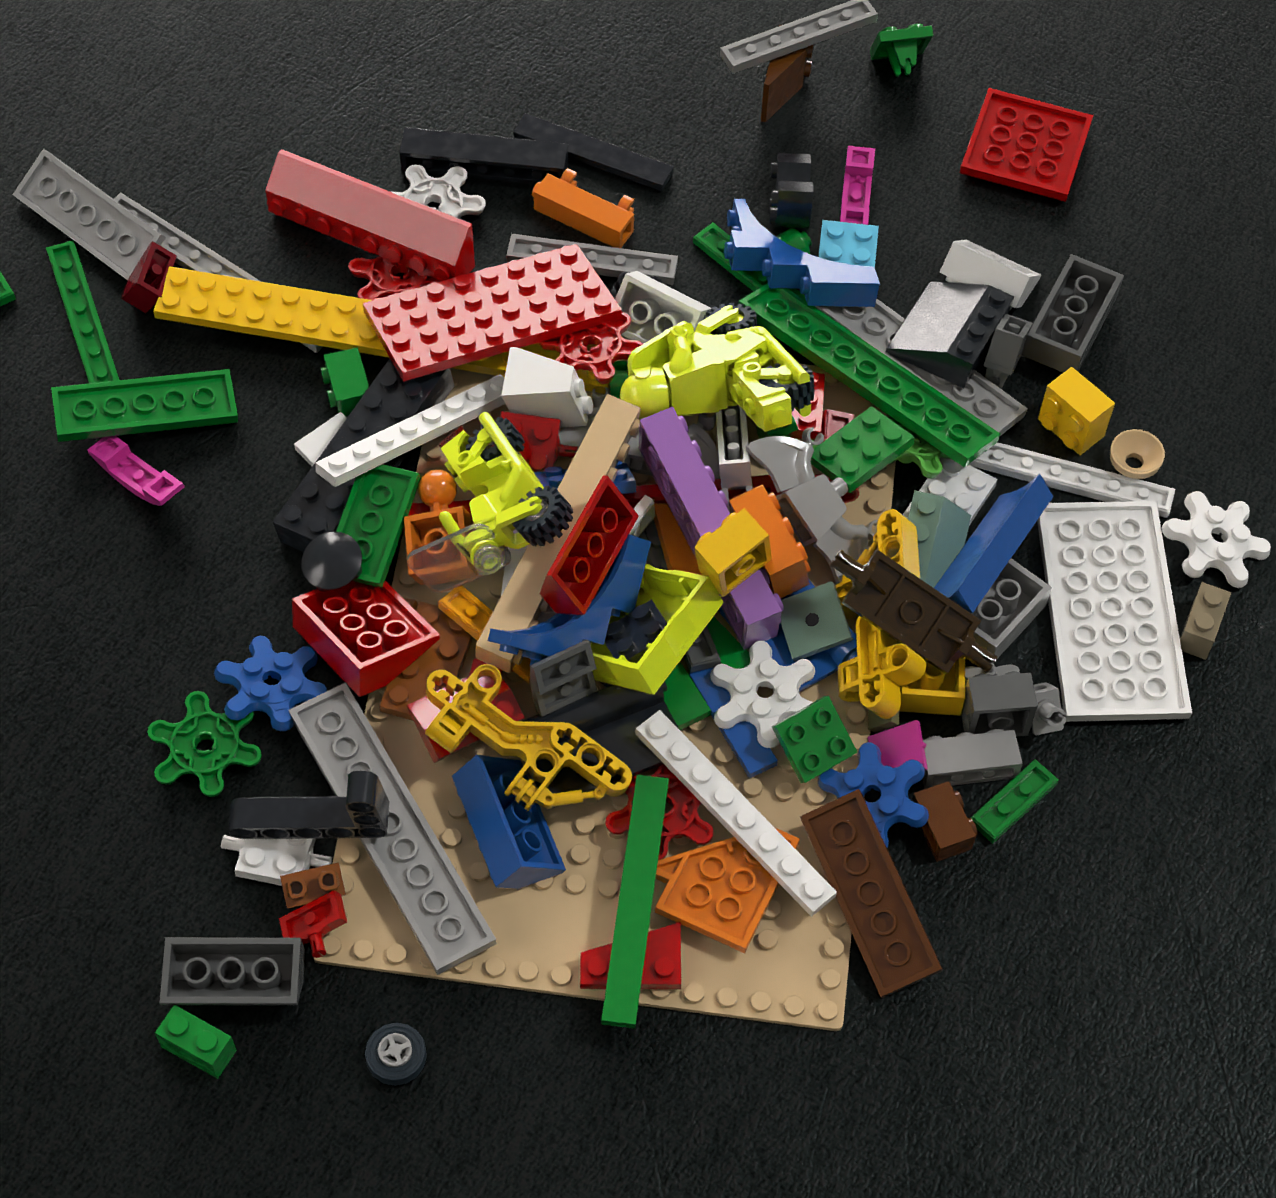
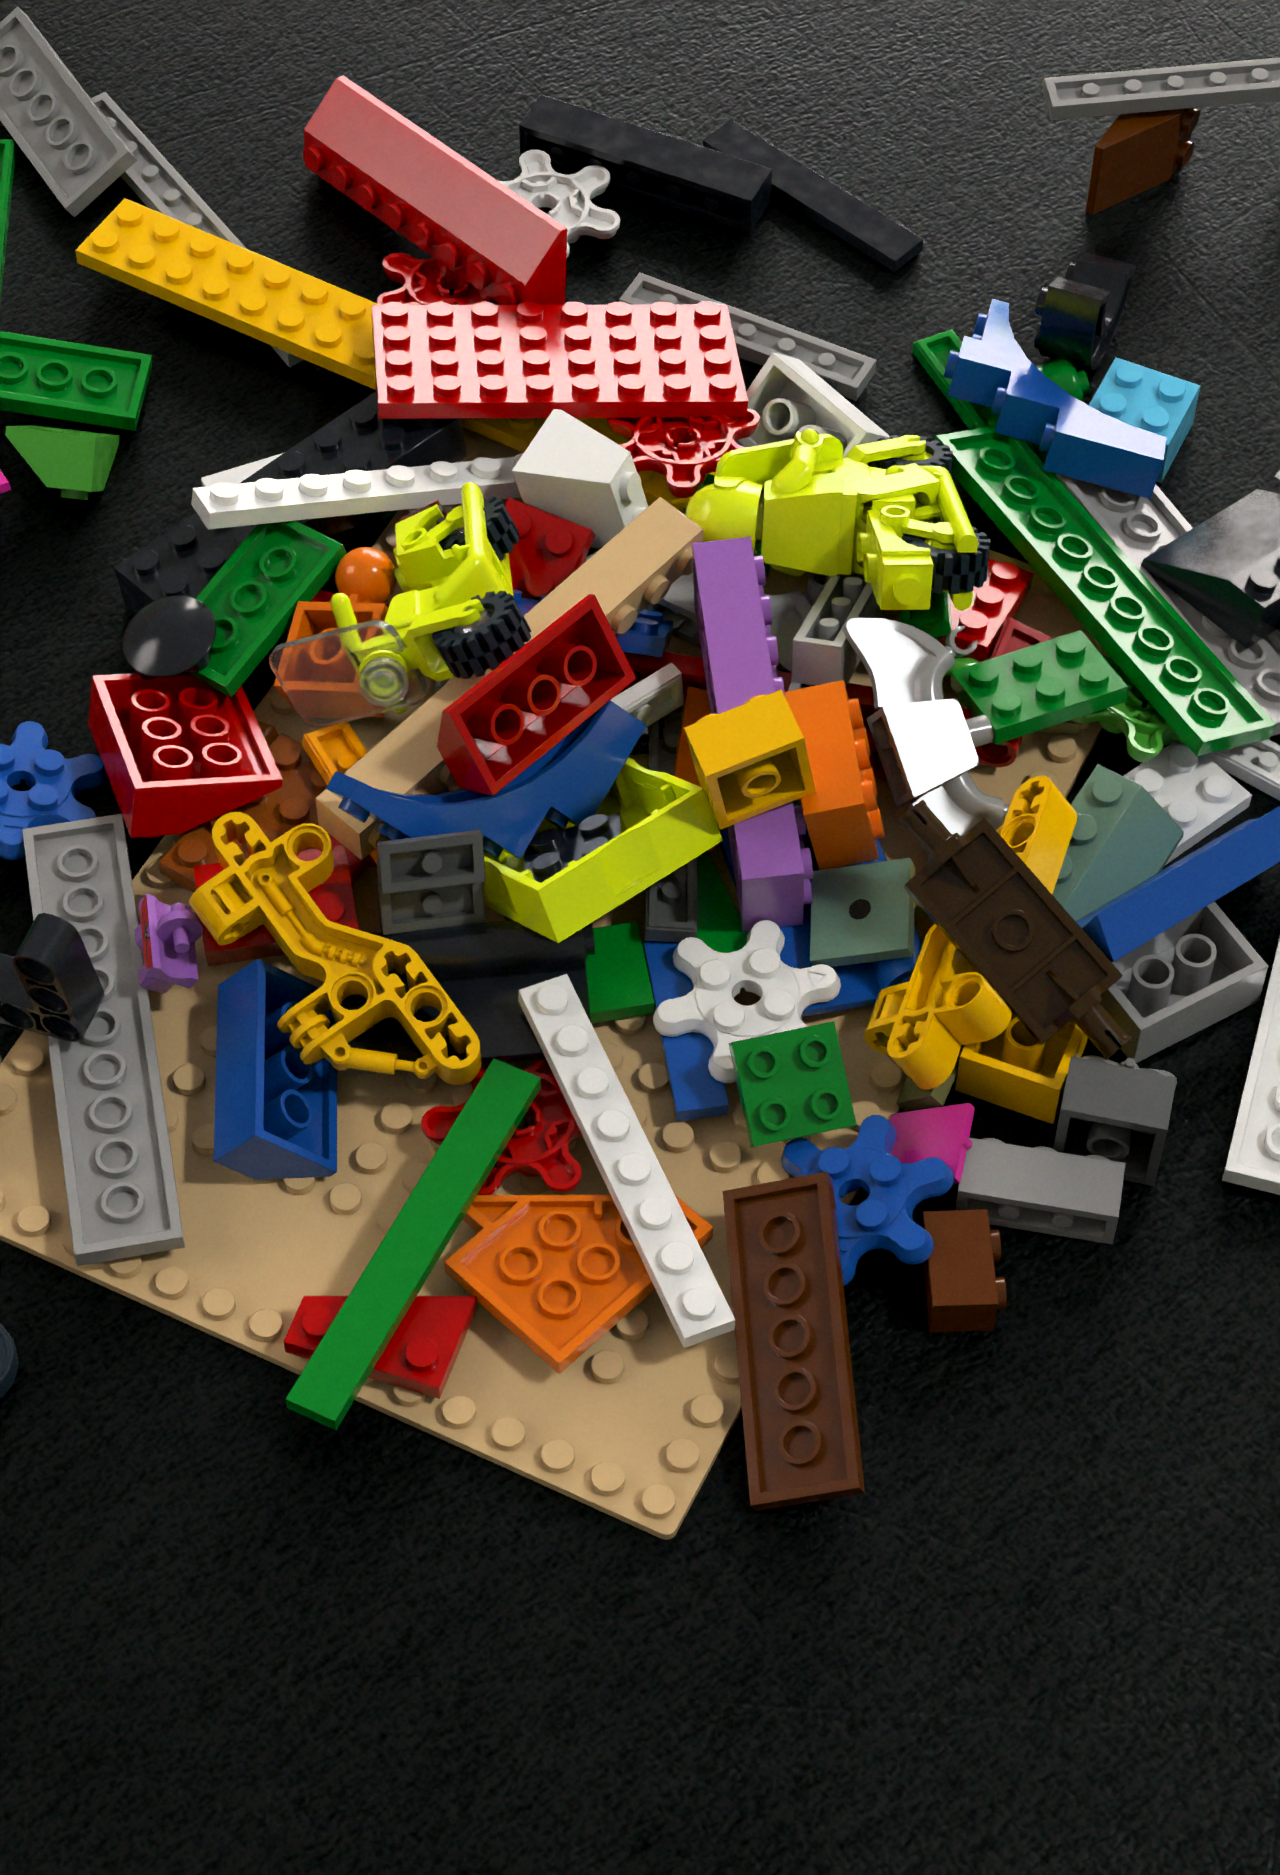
camera: 20 degrees right, 5 degrees down
dark red slope [121,241,177,313] -> none
green brick [320,347,369,416] -> none
orange brick [532,168,634,248] -> none
dark pink slope [840,146,875,225] -> none
green tile [971,759,1059,844] -> none
light grey bracket [1031,682,1066,735] -> none
none -> bright green slope [5,425,120,500]
none -> medium lavender hips [135,894,203,994]

